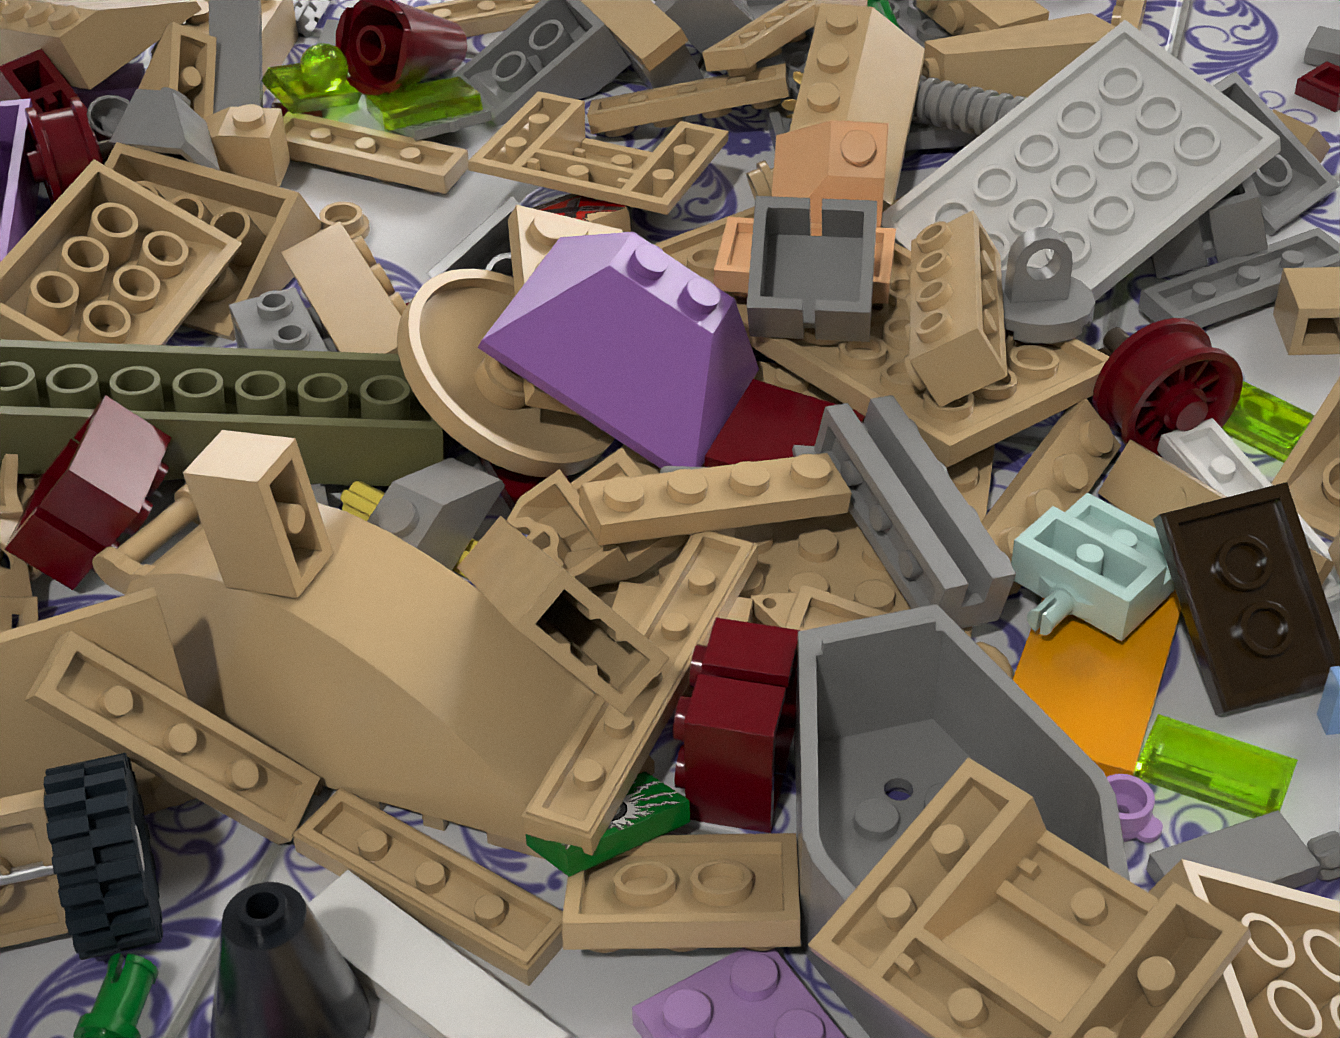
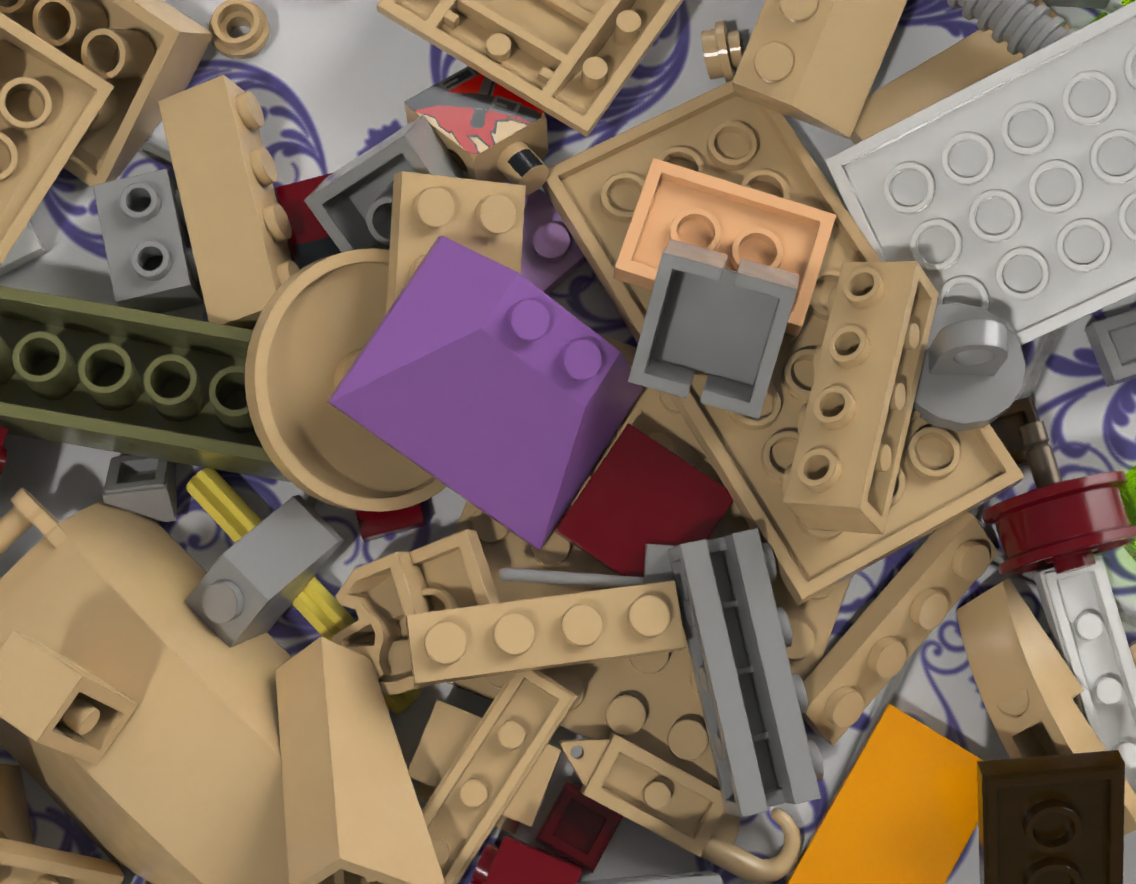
camera: 10 degrees right, 35 degrees up
light nougat slope [772,120,889,228] -> none
light aqua plate [1011,493,1175,641] -> none

